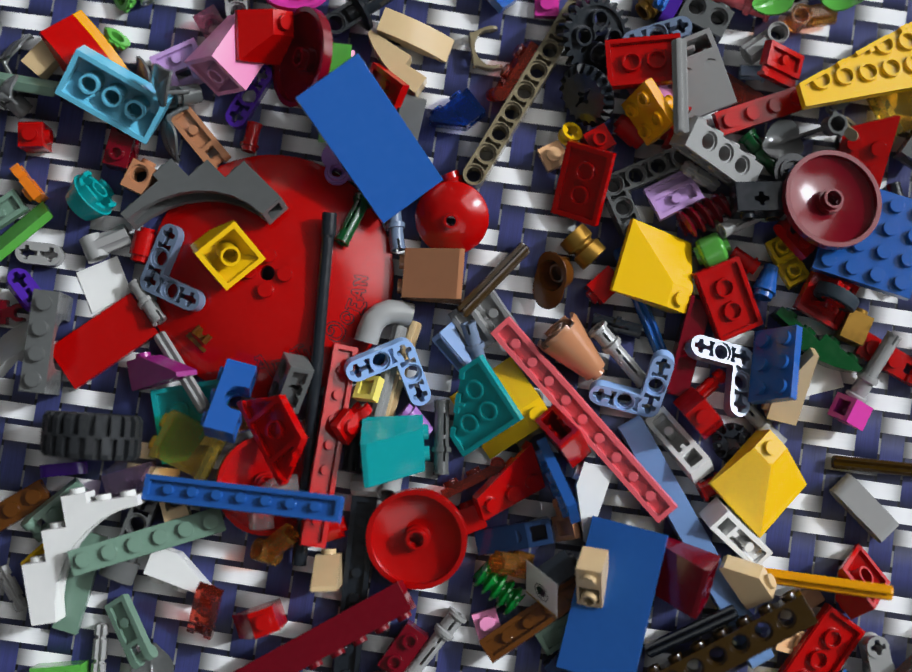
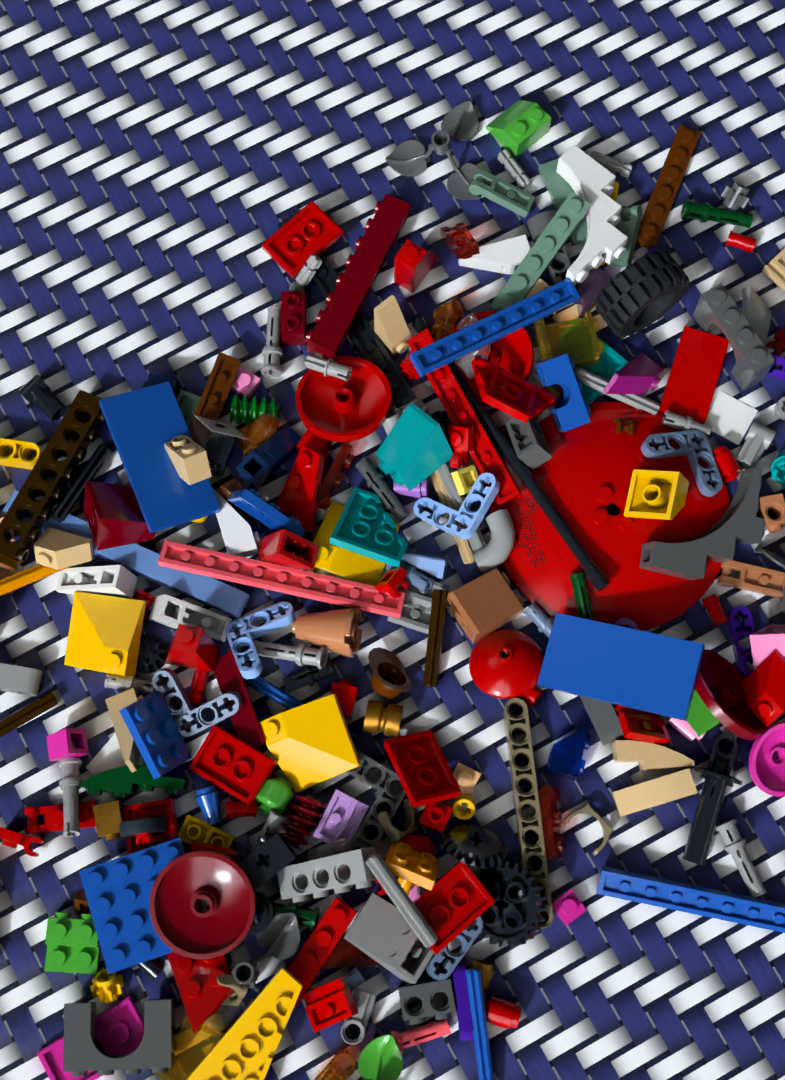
camera: 145 degrees right, 10 degrees down
none -> light grey axle [304,354,352,382]
none -> red tile [374,566,409,598]
none -> dark tan cap [378,798,418,841]

